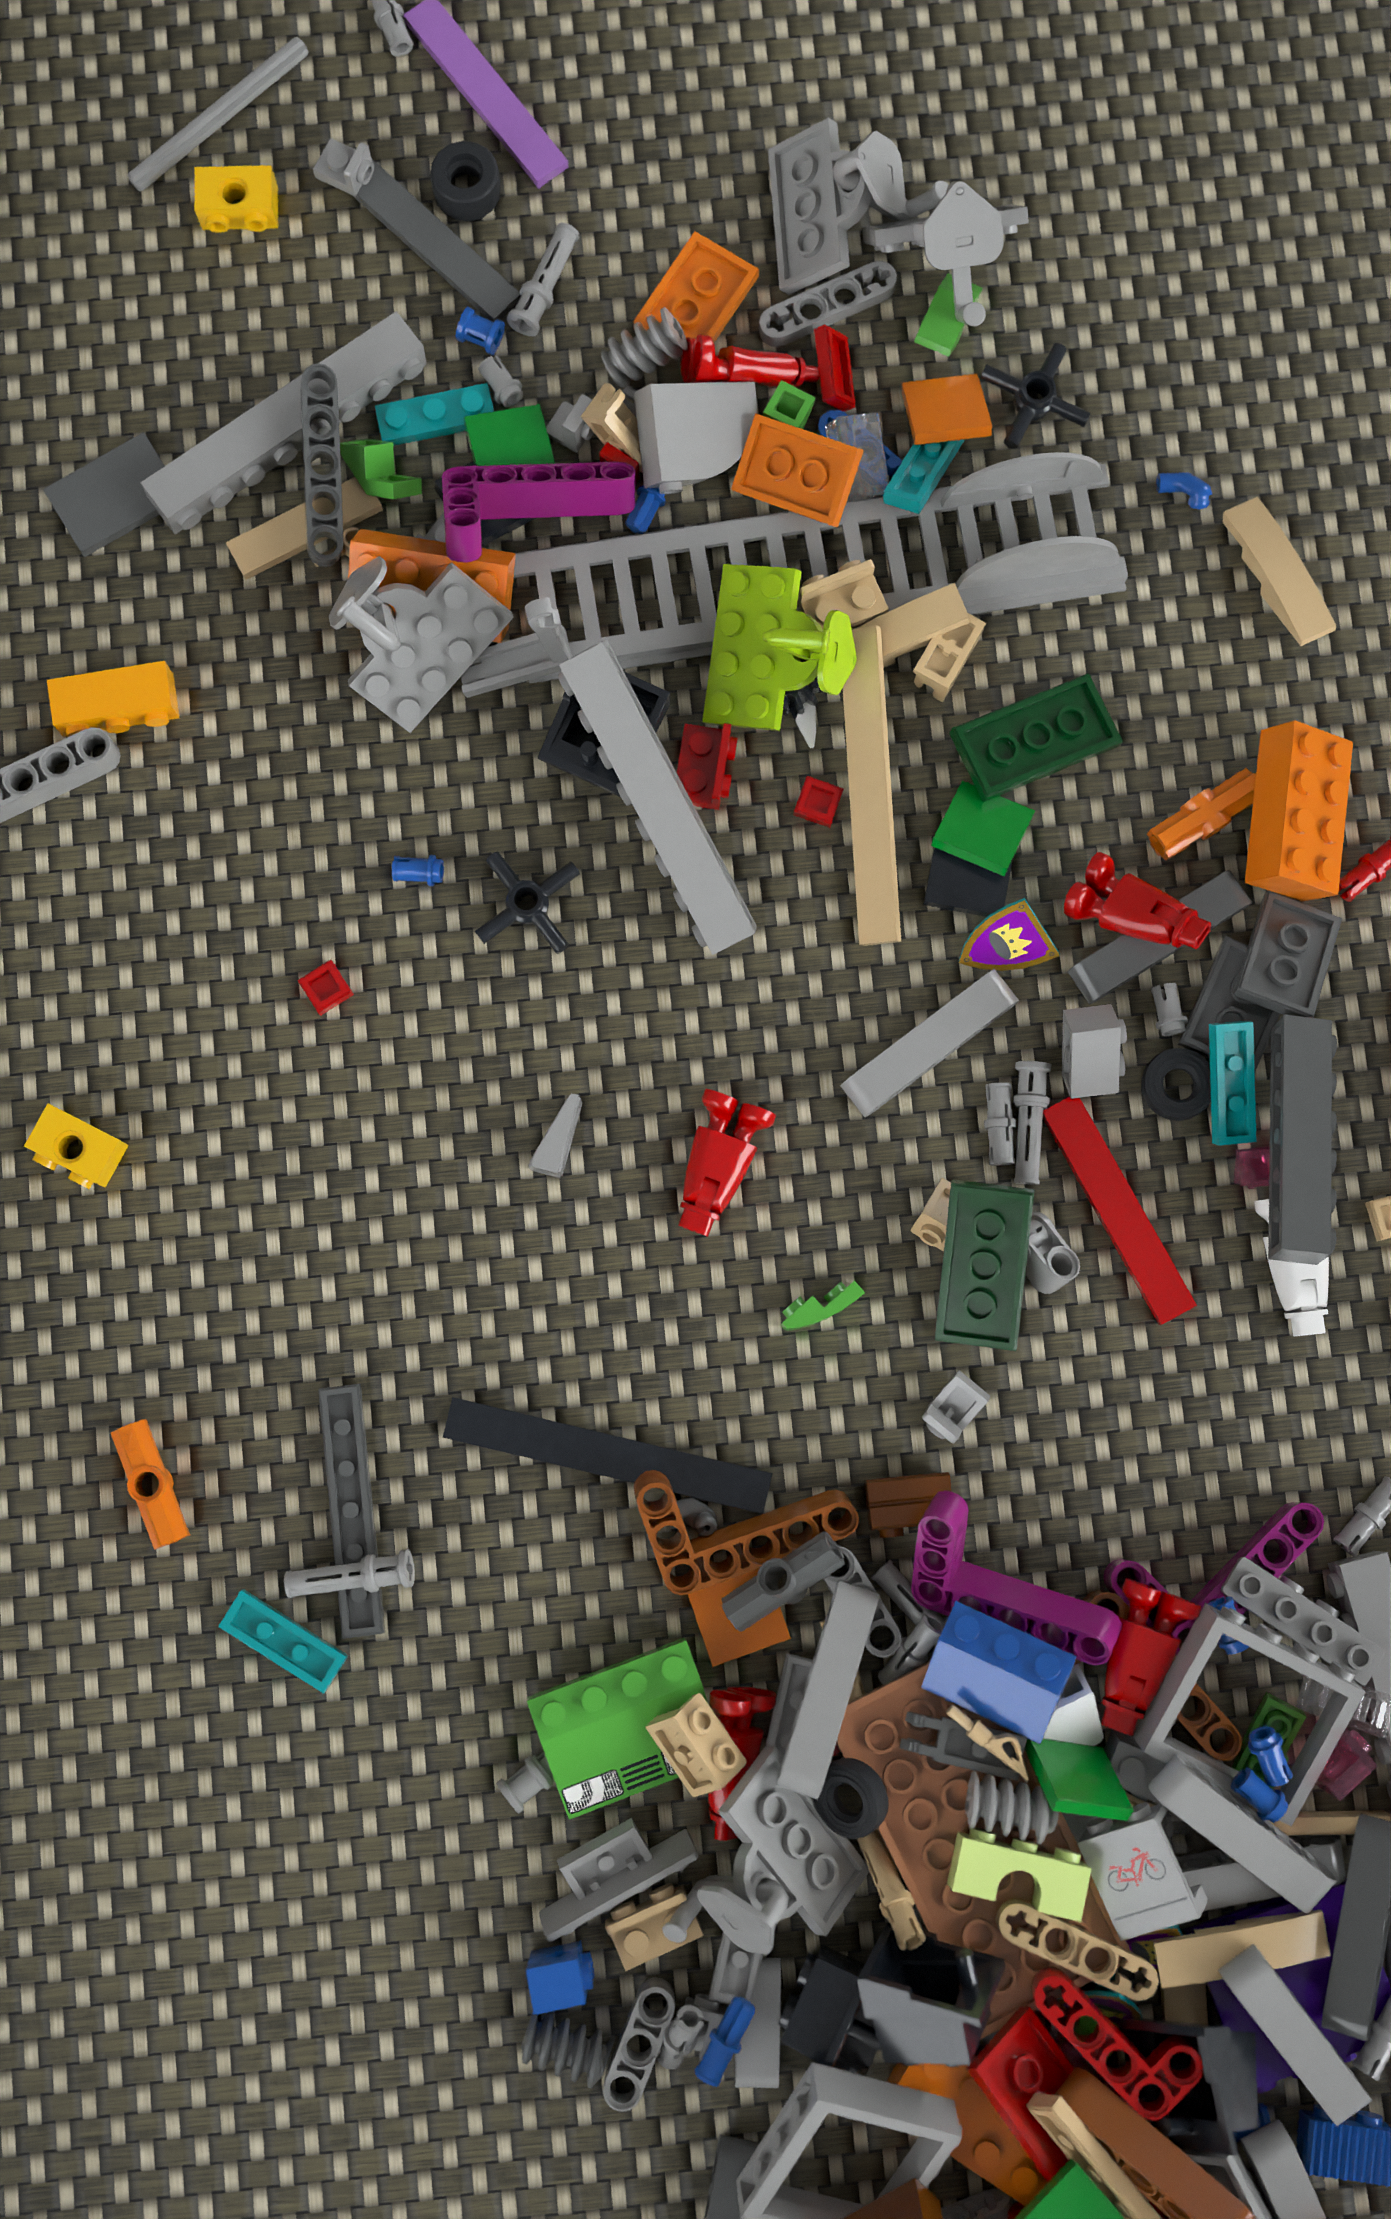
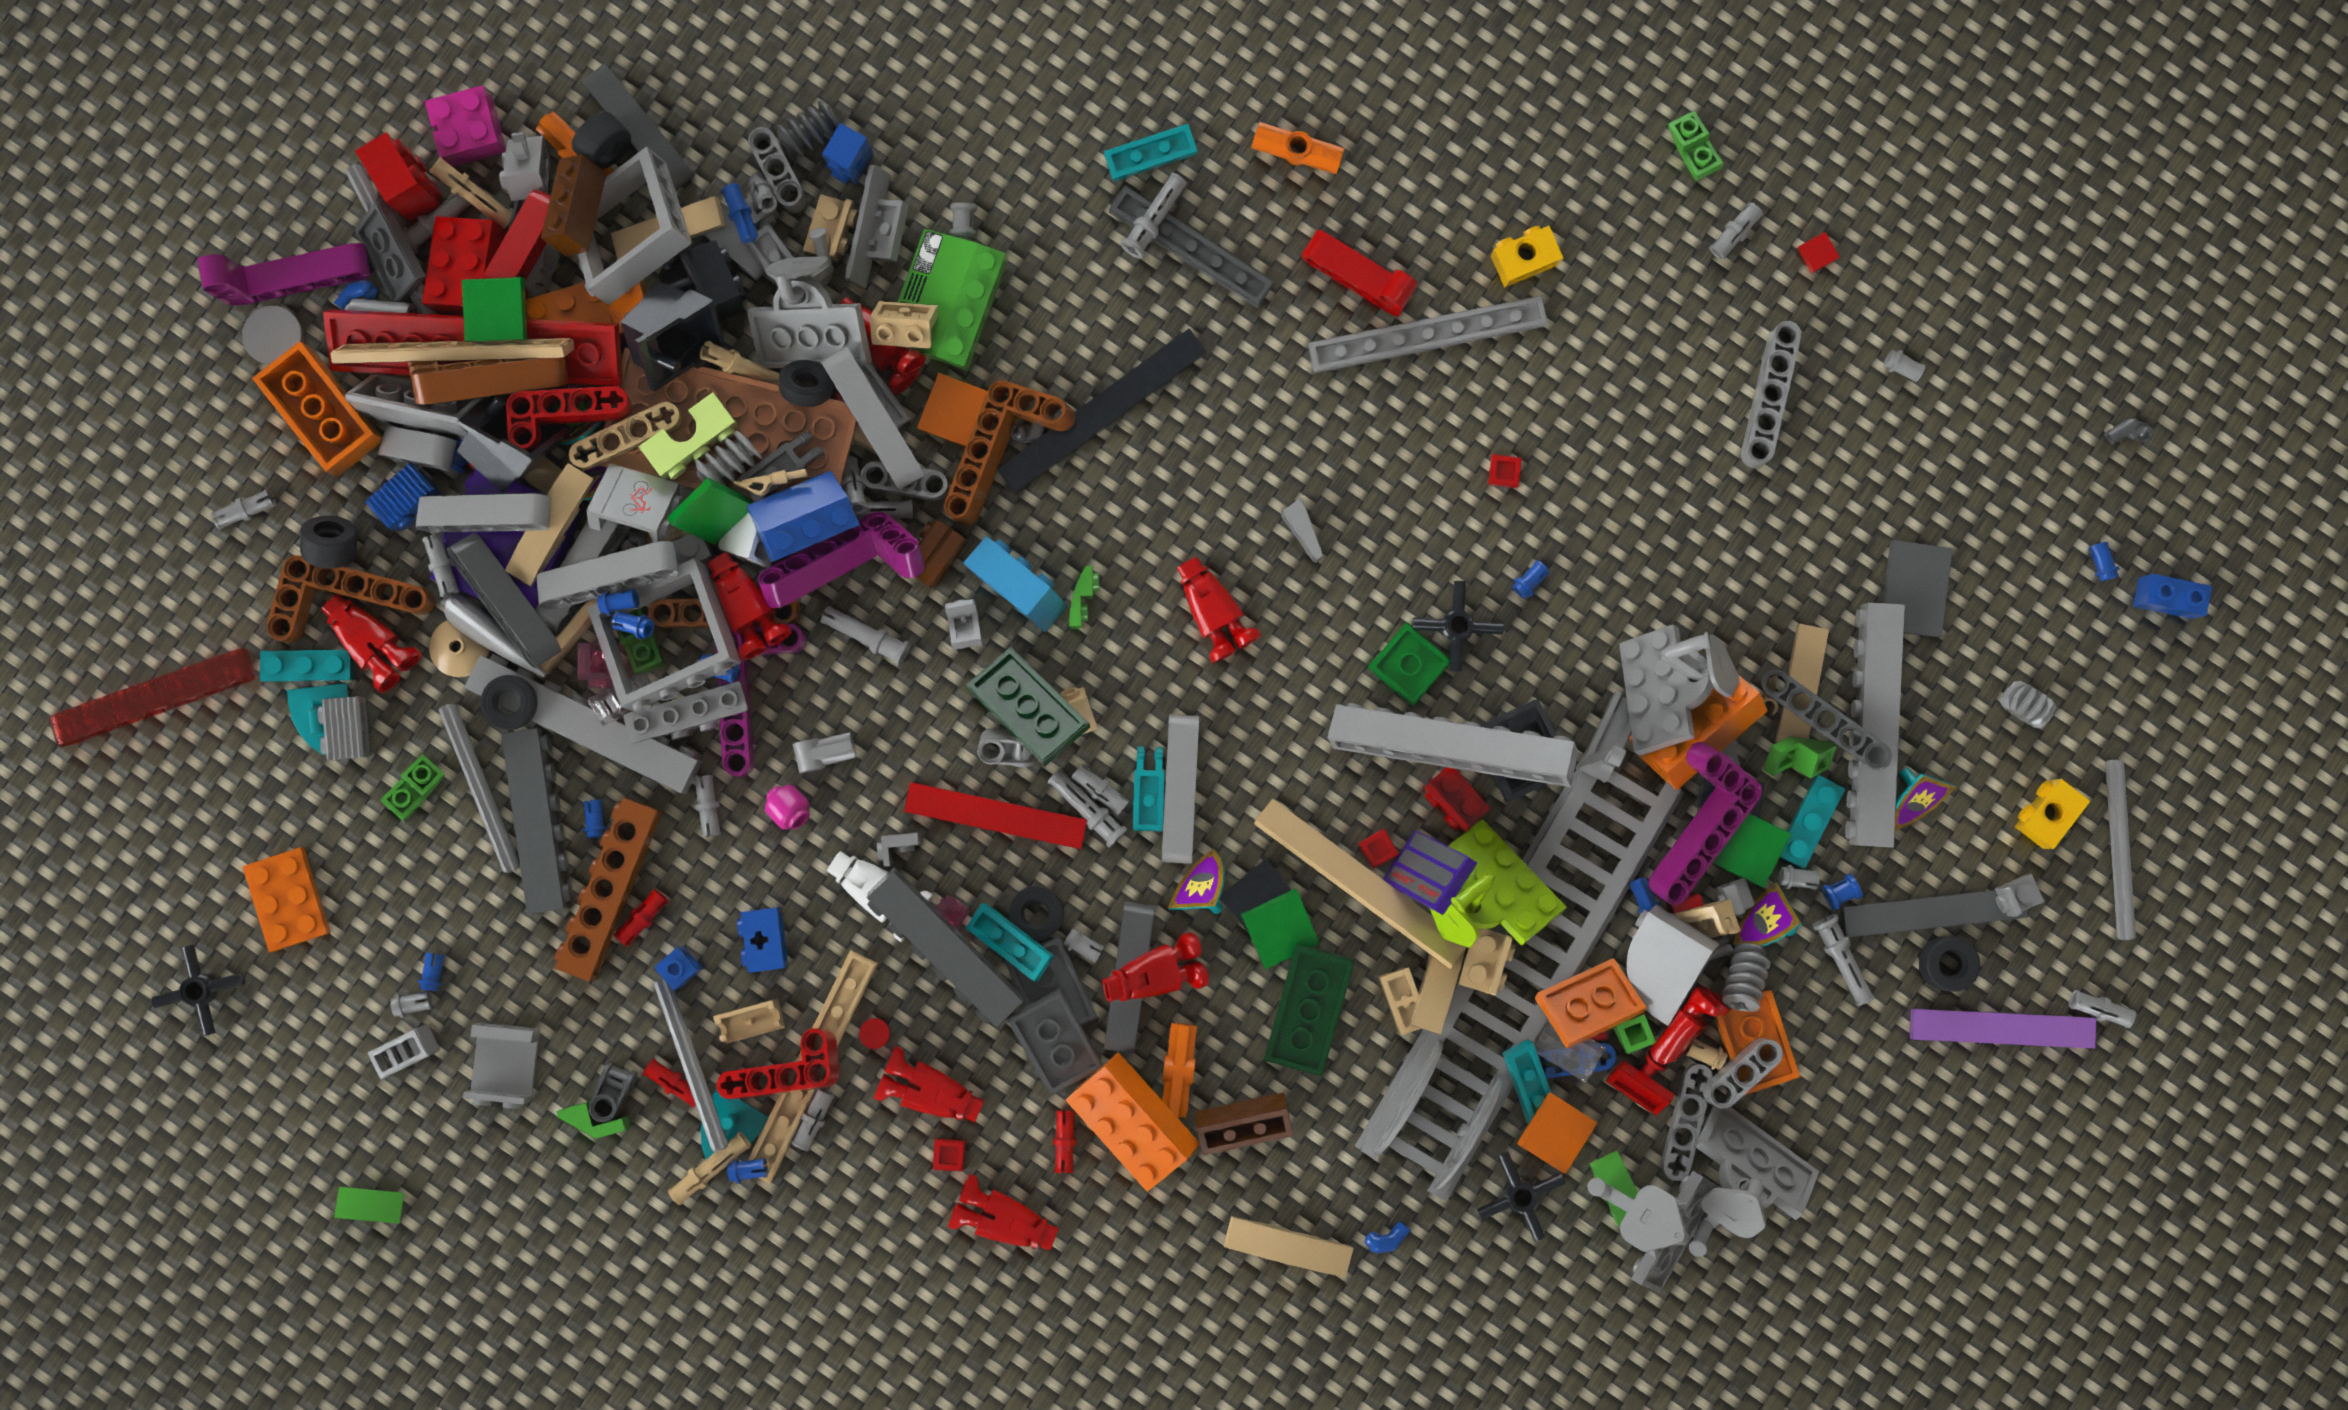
camera: 135 degrees right, 5 degrees up
light orange brick [47,661,180,737] -> none
dark grey piece [721,1531,845,1632] -> none
light grey brick [1062,1004,1127,1099] -> none
none -> tan tile [611,196,726,260]
none -> dark pink head [765,785,810,830]
none -> light grey piece [792,733,857,774]
none -> light grey pin [820,605,911,666]
none -> light grey bracket [877,832,922,866]
none -> dark azure wedge [963,536,1068,633]
none -> teal hinge [1133,746,1165,831]
none -> reddish brown brick [1195,1092,1293,1155]
none -> red beam [1301,230,1418,317]
none -> light grey tile [1308,295,1548,374]
none -> green tile [1367,622,1450,707]
none -> tile [1383,830,1477,915]
none -> tan pin [1686,1039,1728,1070]
none -> light grey beam [1703,1037,1783,1109]
none -> shield [1733,882,1802,947]
none -> shield [1894,768,1956,831]
none -> light grey gear [2000,681,2057,728]

